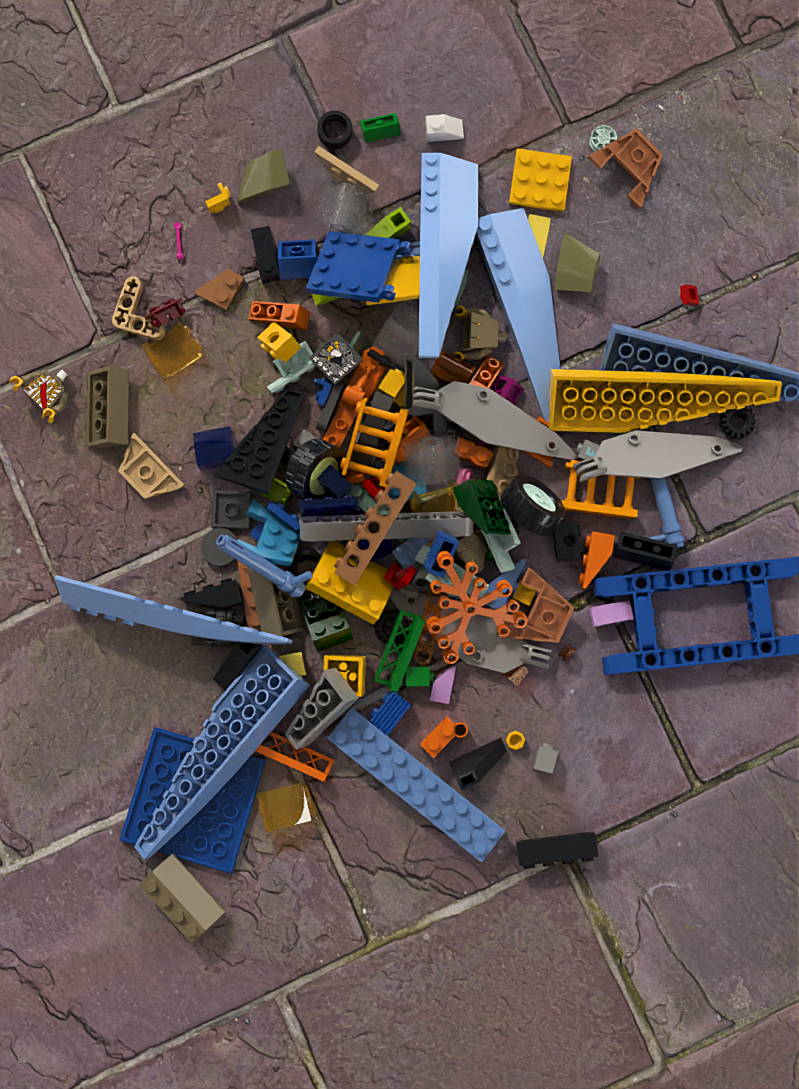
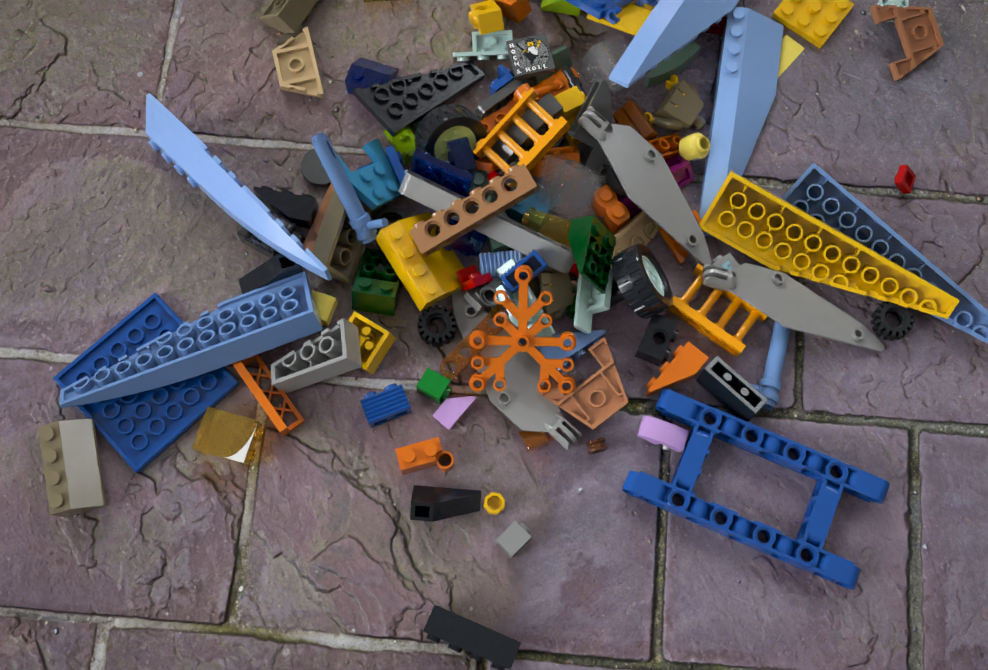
camera: 30 degrees right, 10 degrees down
dark grey tile [211,490,252,530] -> none
medium blue brick [327,708,505,862] -> none
green fence [373,609,425,693] -> none
yellow plate [512,580,537,606] -> none
olive slope [555,234,600,293] -> none
none -> light yellow head [679,133,710,163]

